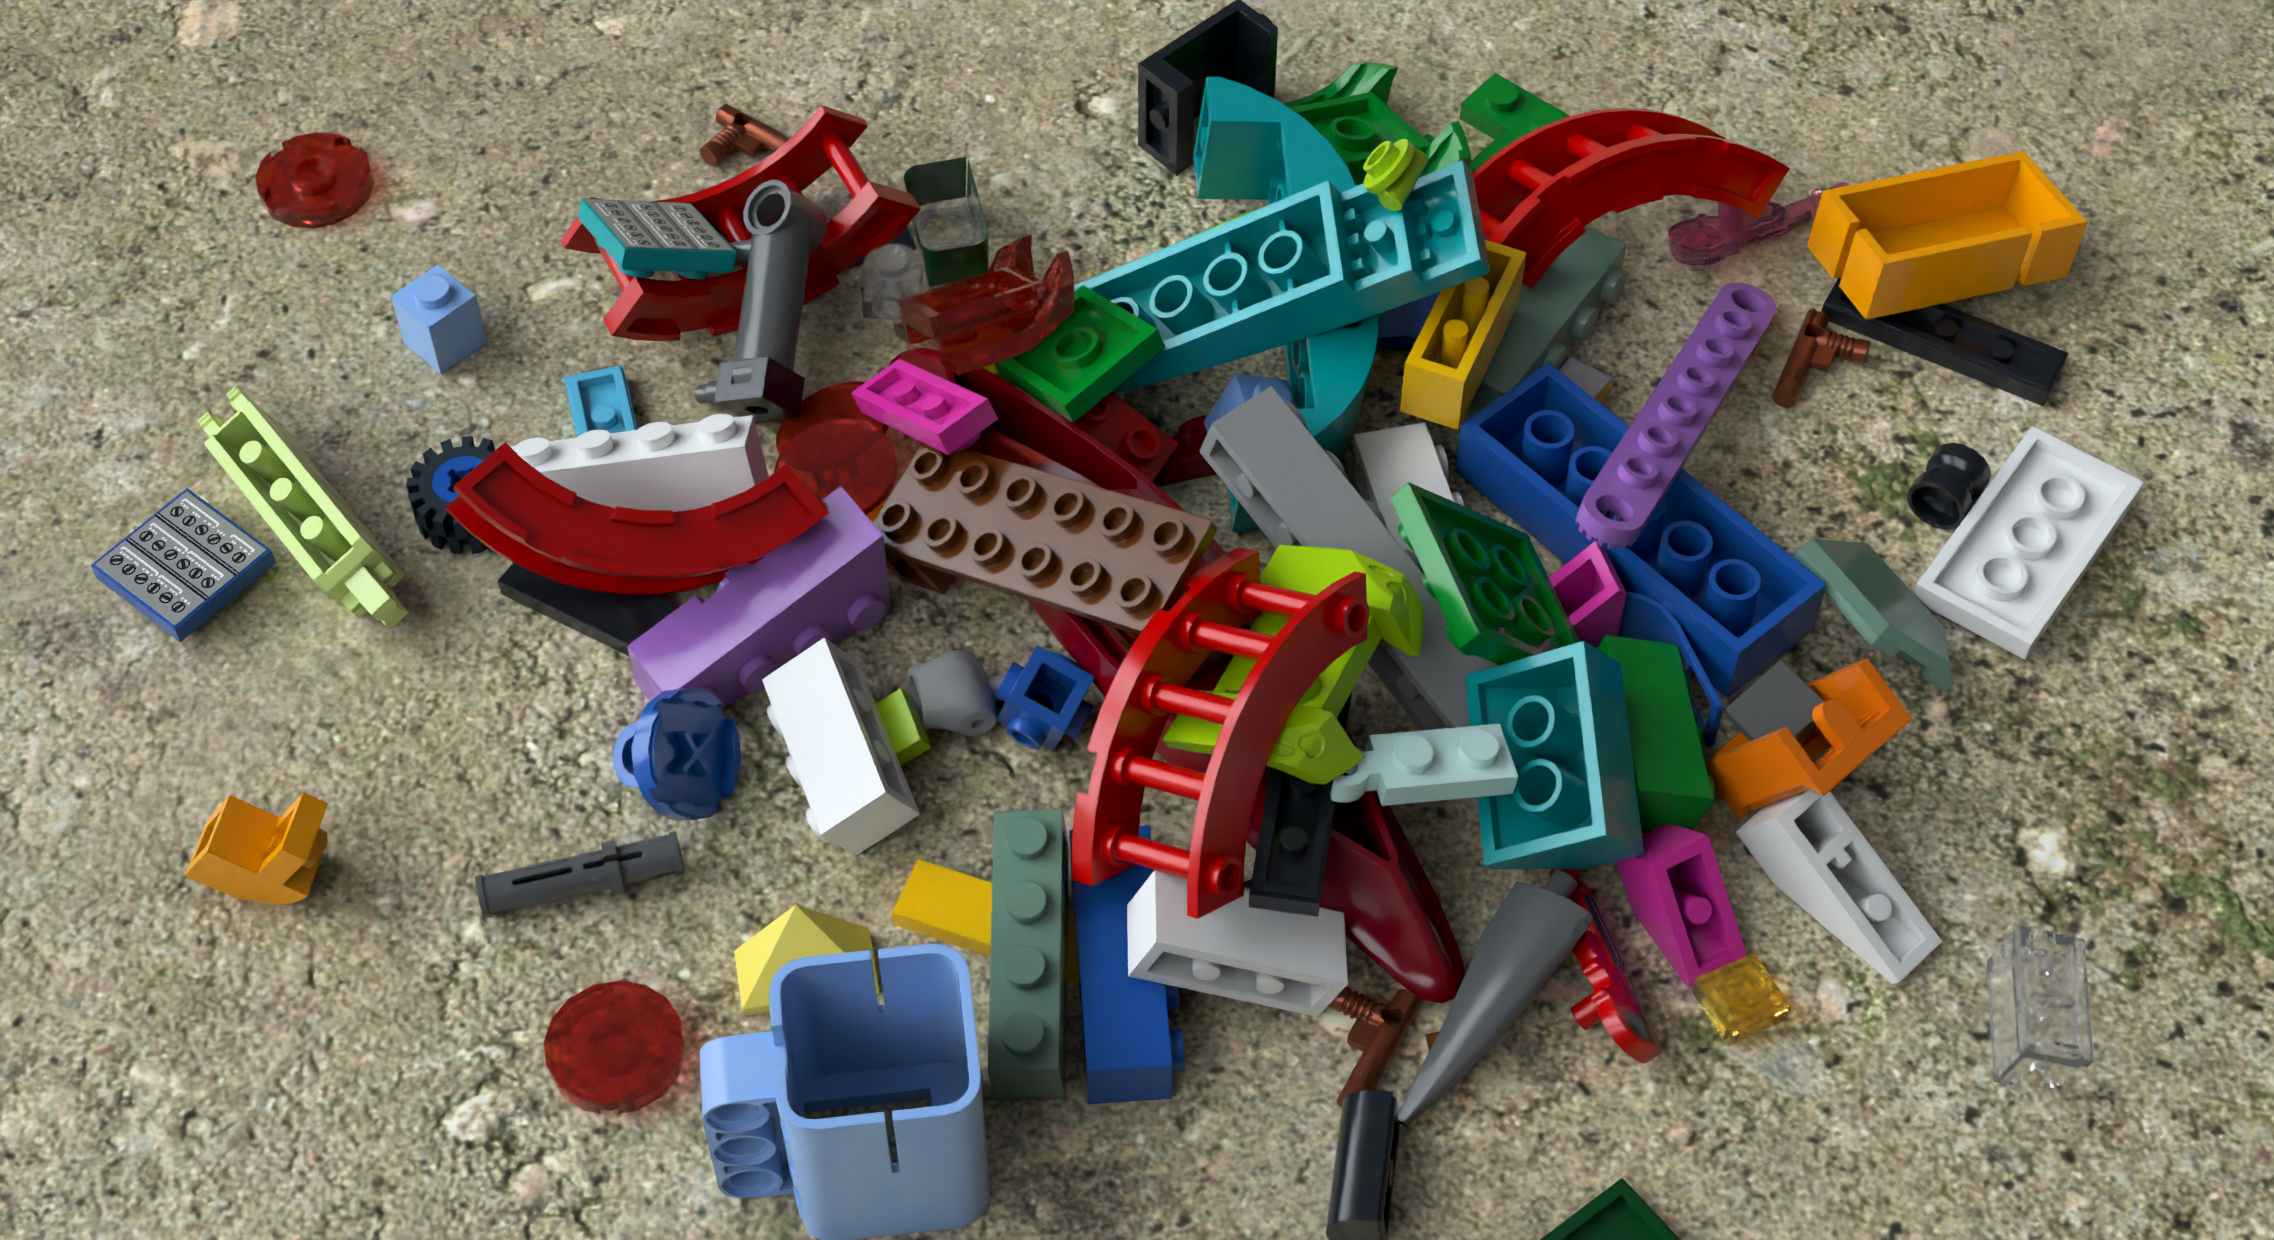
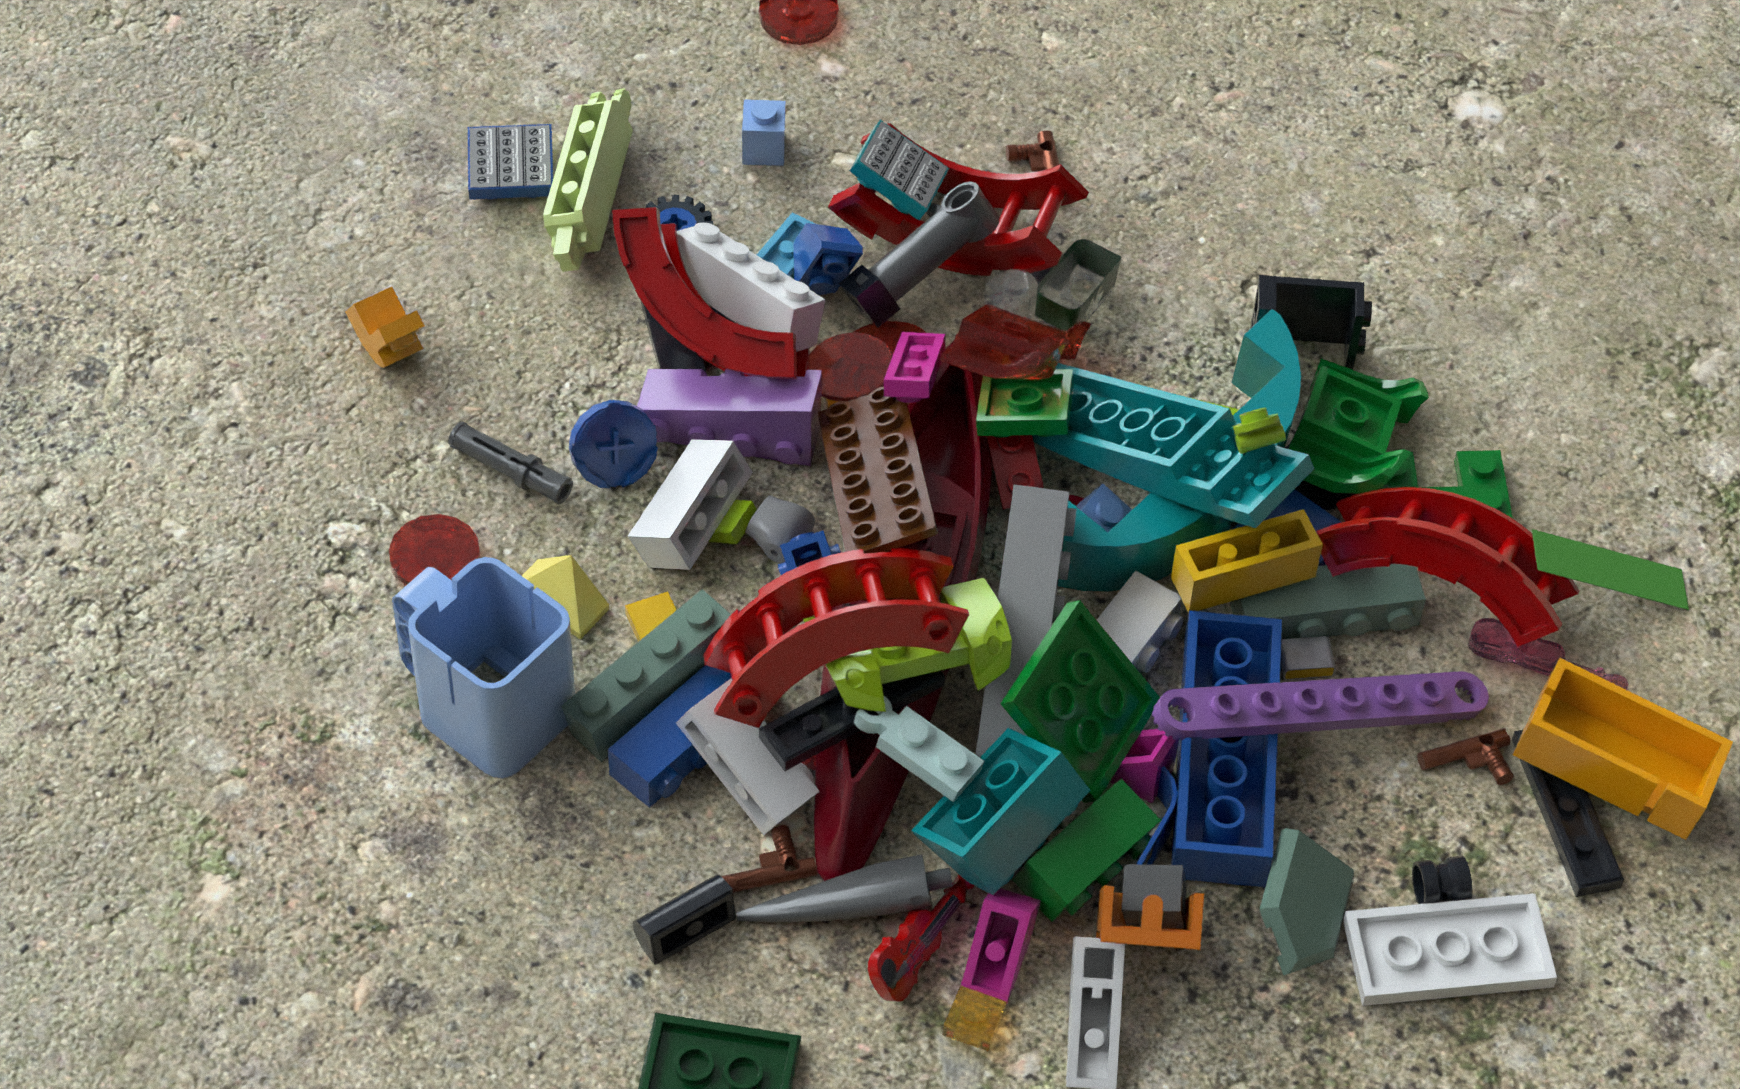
camera: 45 degrees right, 0 degrees up
none -> blue slope [793,223,863,295]
none -> bright green sticker [1532,529,1689,610]

